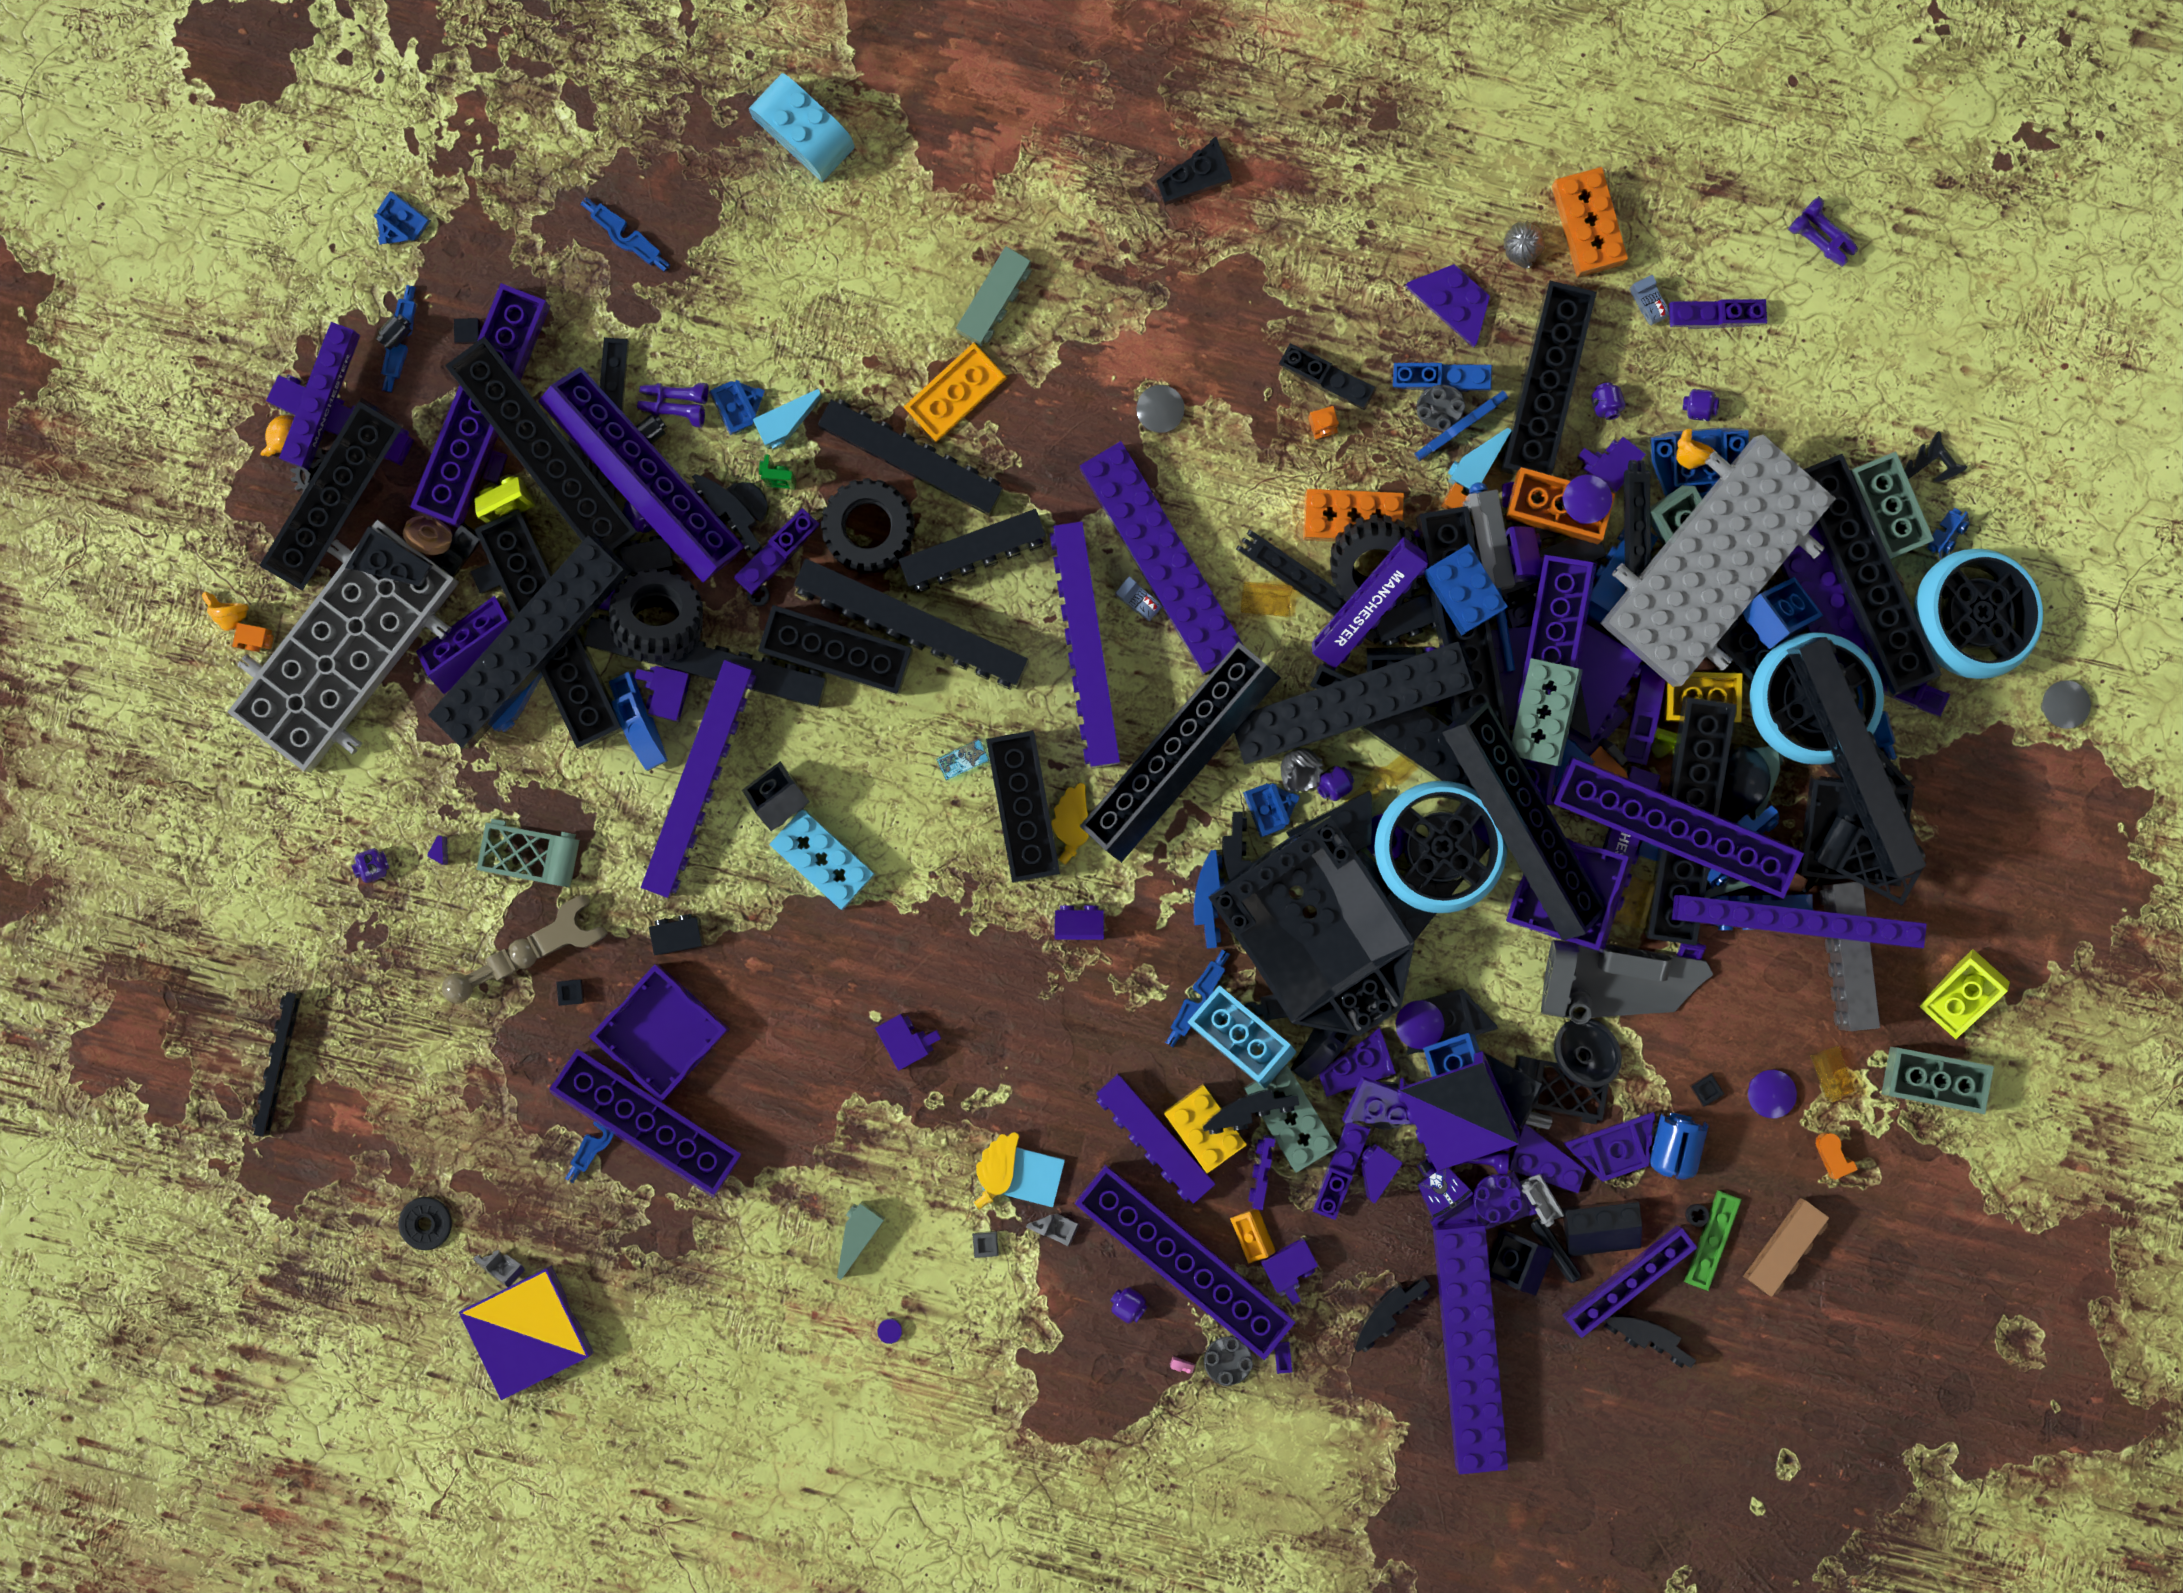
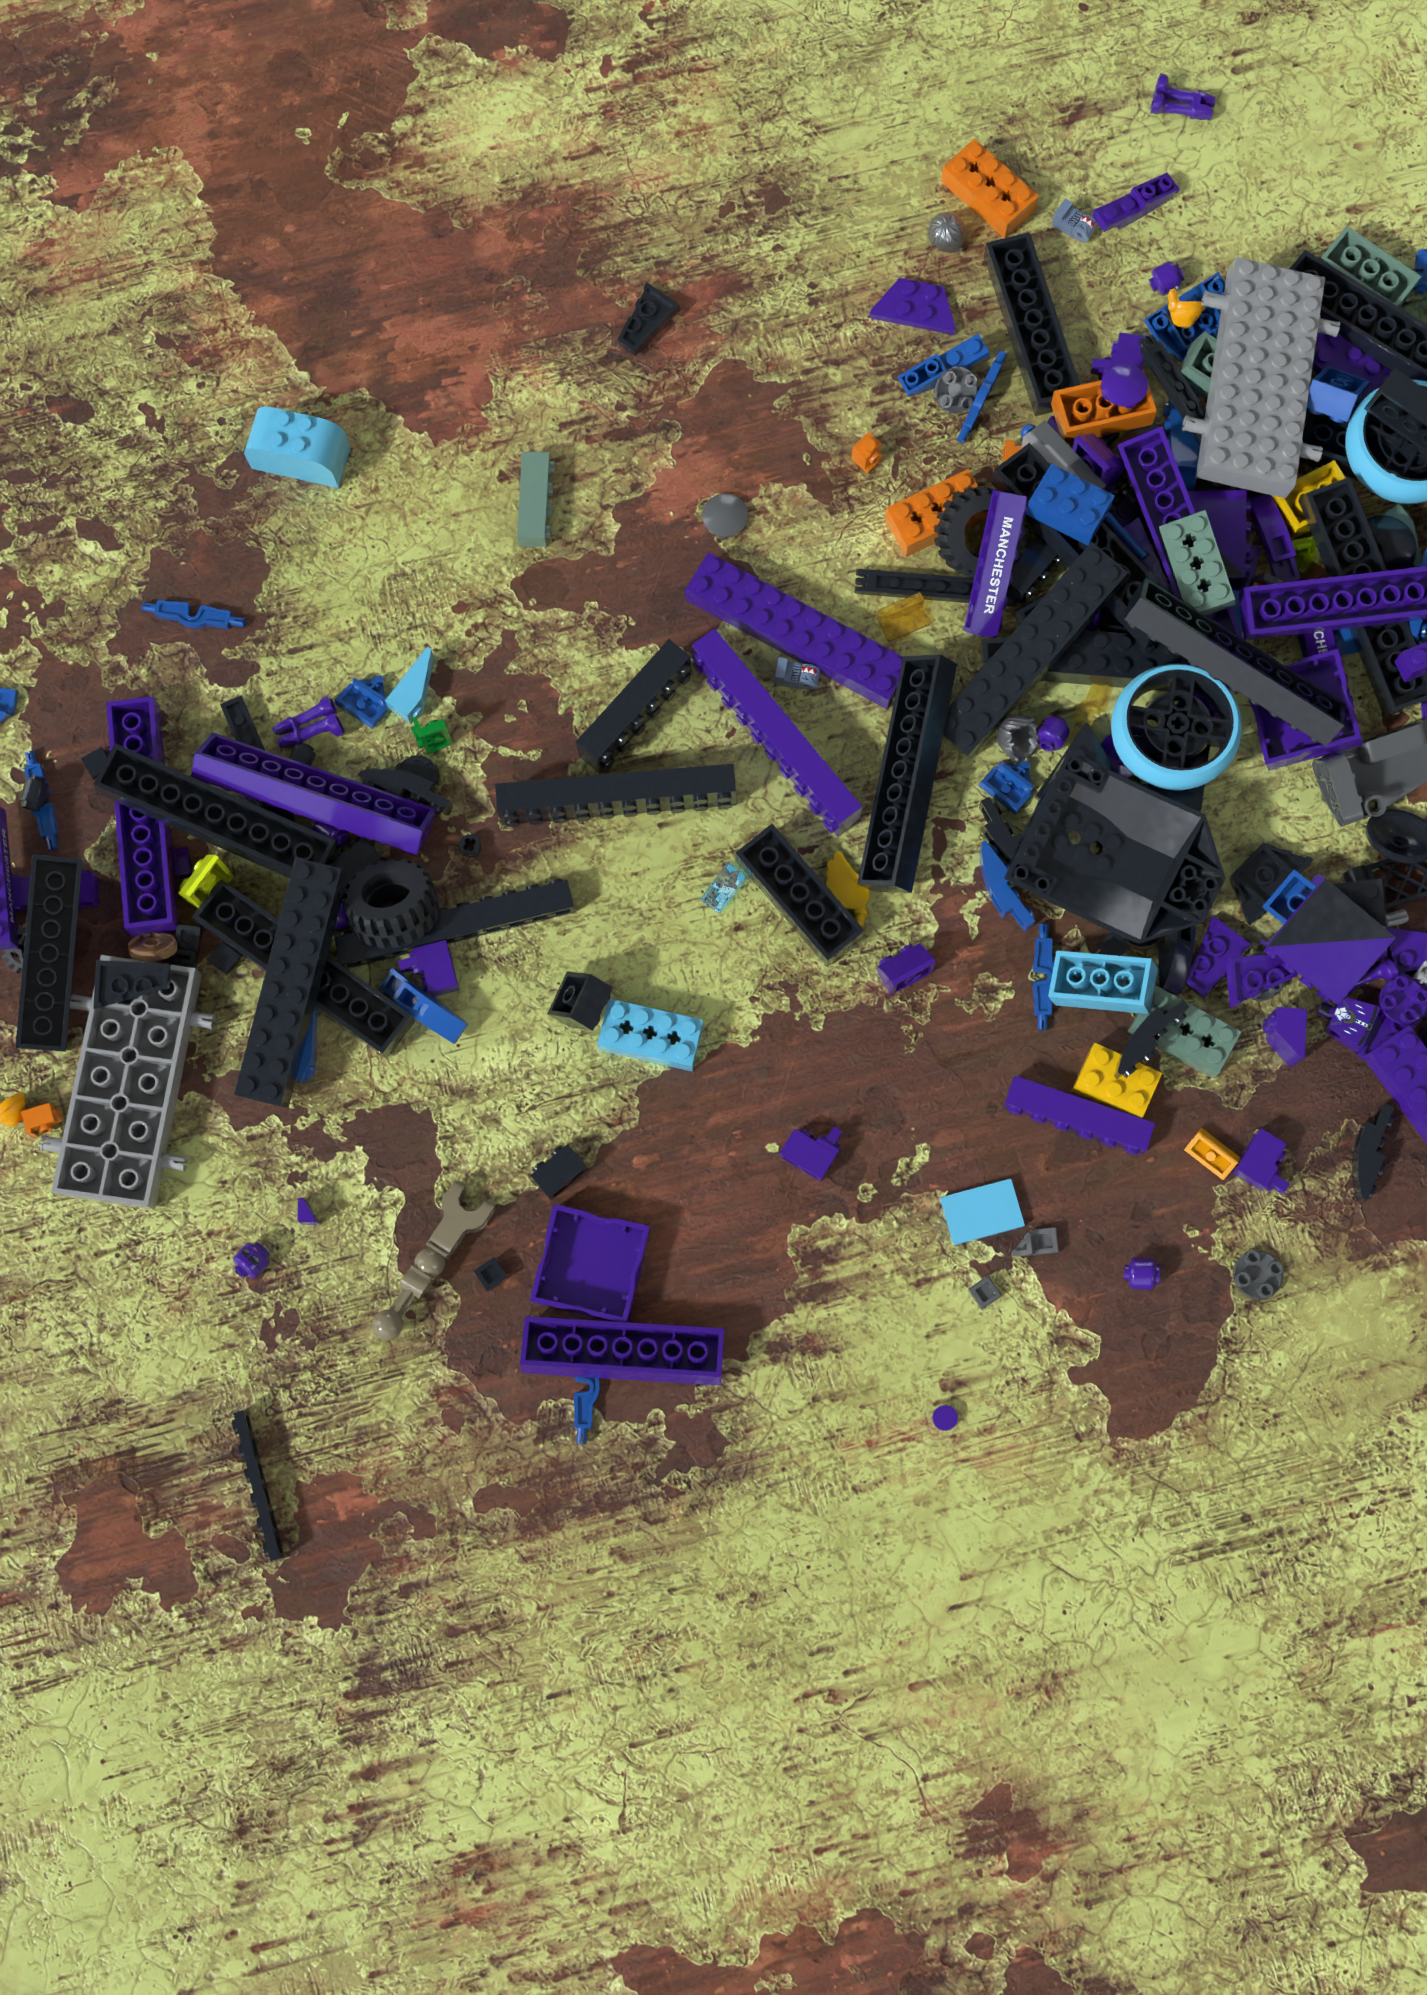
camera: 25 degrees left, 10 degrees down
black wheel [398,1197,452,1251] -> none
dark purple slope [416,596,512,694] -> none
tile [459,1265,594,1400] -> none
flat silver slope [473,1250,525,1287] -> none
sand green piece [476,819,580,888] -> none
dark purple brick [640,659,756,898] -> none
dark purple slope [734,508,820,595] -> none
black brick [758,605,913,696] -> none
black brick [818,399,1003,516] -> none
black tyre [821,478,915,573] -> none
sand green slope [837,1202,885,1280] -> none
light orange tile [904,342,1007,443] -> none
yellow animal [974,1132,1019,1210] -> none
dark purple brick [1075,1164,1295,1361] -> none
bright pink tile [1170,1356,1196,1374] -> none
dark purple wing [1248,1134,1275,1210] -> none
dark purple piece [1275,1342,1292,1374] -> none
black slope [1279,343,1376,410] -> none
dark purple slope [1313,1121,1370,1220] -> none
dark purple dish [1395,1000,1444,1049] -> none
medium azure slope [1448,428,1512,493] -> none
dark purple head [1591,382,1626,420] -> none
clear yellow panel [1615,877,1655,929] -> none
black piece [1904,431,1967,483] -> none

